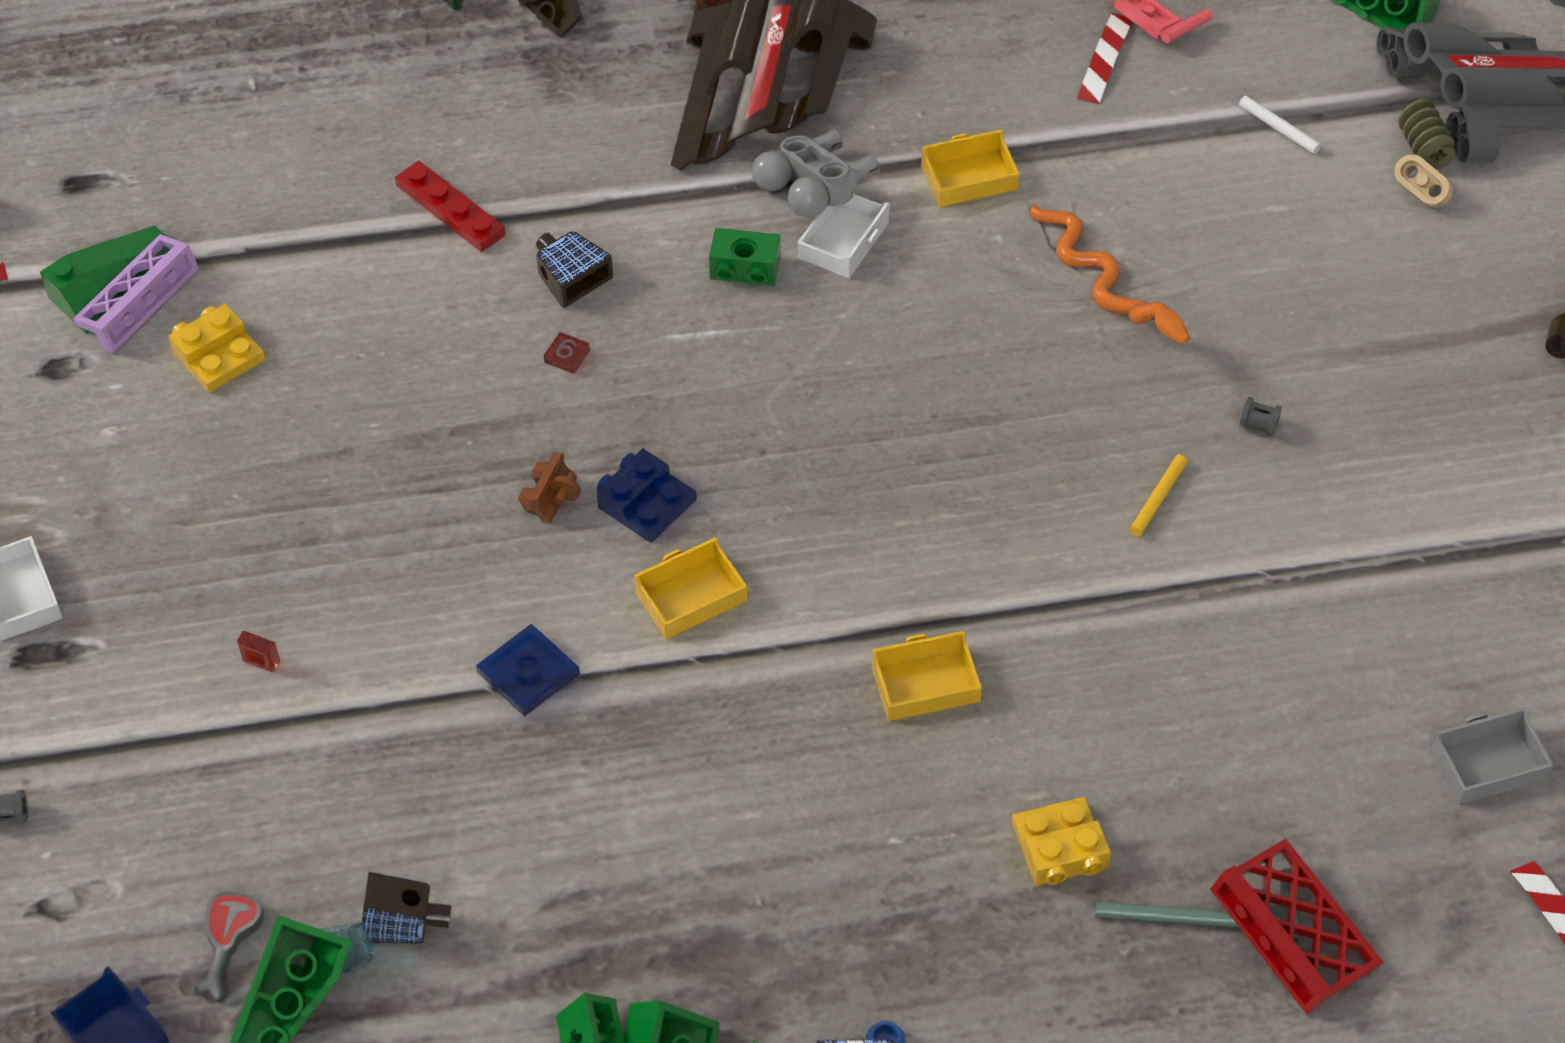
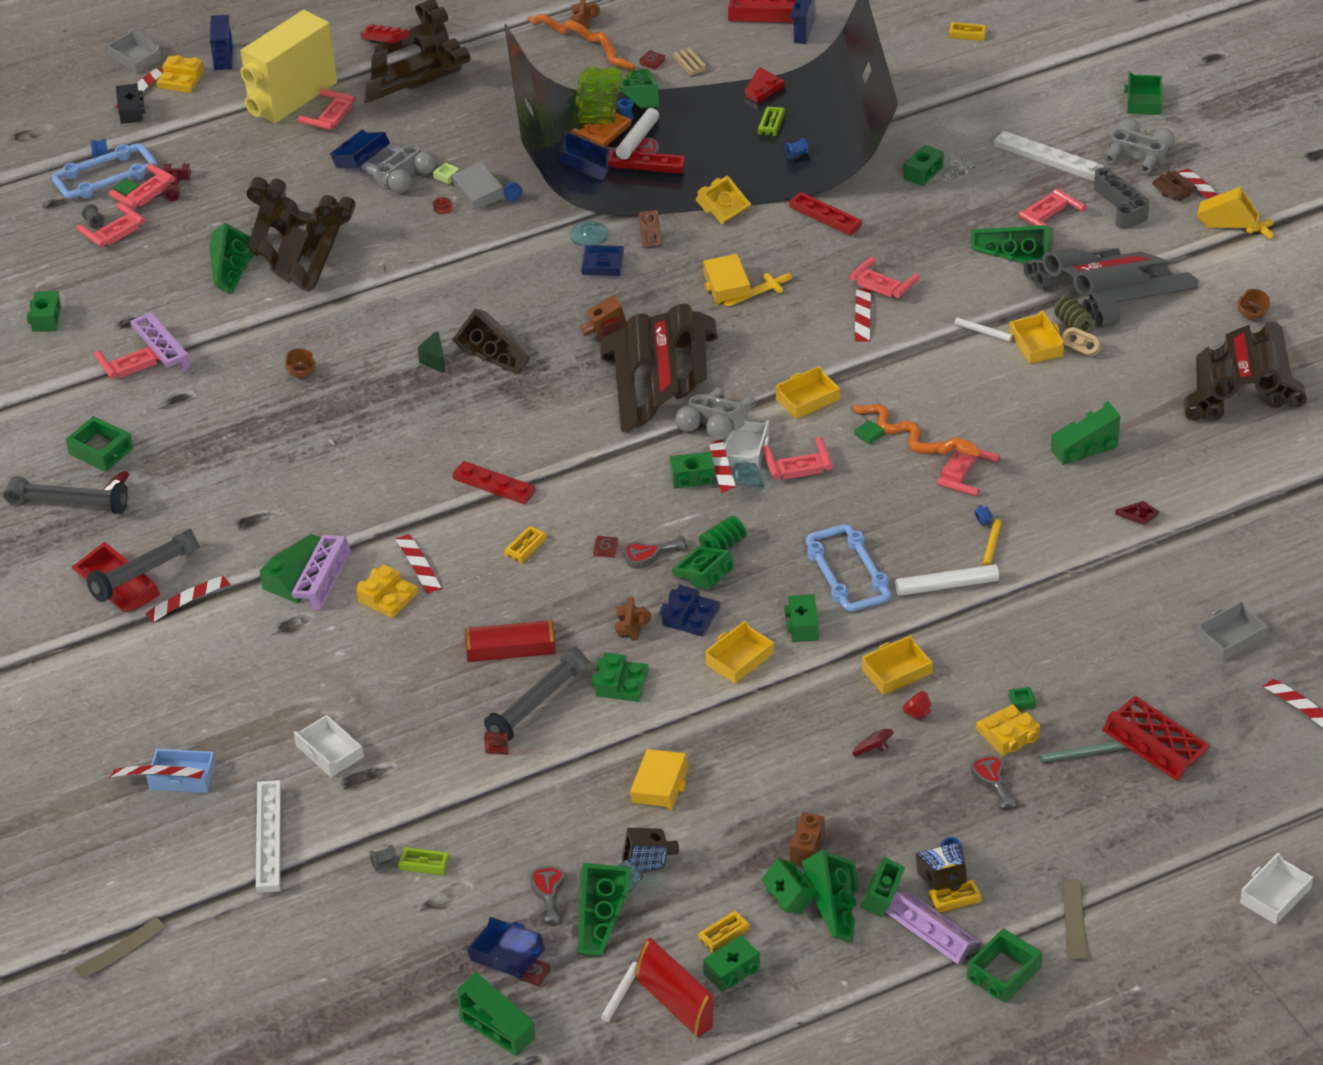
camera: 15 degrees left, 10 degrees down
clear blue plate [476,624,580,717] -> none
dark brown torso [536,231,613,308] -> none
dark grey bush [1239,397,1282,436] -> none
none -> sticker [395,534,441,594]
none -> lime tile [398,847,450,876]
none -> red slope [465,620,556,662]
none -> dark grey piece [484,646,591,744]
none -> yellow tile [504,525,547,564]
none -> green plate [592,652,649,702]
none -> flat silver piece [624,536,687,569]
none -> yellow container [630,749,689,811]
none -> green plate [671,546,735,589]
none -> green piece [699,516,747,550]
none -> sticker [709,439,736,494]
none -> clear light blue piece [734,461,764,488]
none -> coral plate [762,437,833,480]
none -> green brick [784,594,819,642]
none -> dark orange brick [790,812,825,867]
none -> light blue bar [805,524,891,612]
none -> dark red piece [852,729,894,757]
none -> green tile [855,420,884,445]
none -> white piece [895,564,999,596]
none -> red cone [902,690,932,720]
none -> coral plate [937,448,1000,497]
none -> flat silver piece [970,755,1018,809]
none -> blue plate [974,505,993,526]
none -> green tile [1008,687,1036,710]
none -> yellow container [1009,310,1064,364]
none -> green wedge [1051,401,1120,465]
none -> dark red piece [1115,501,1159,525]

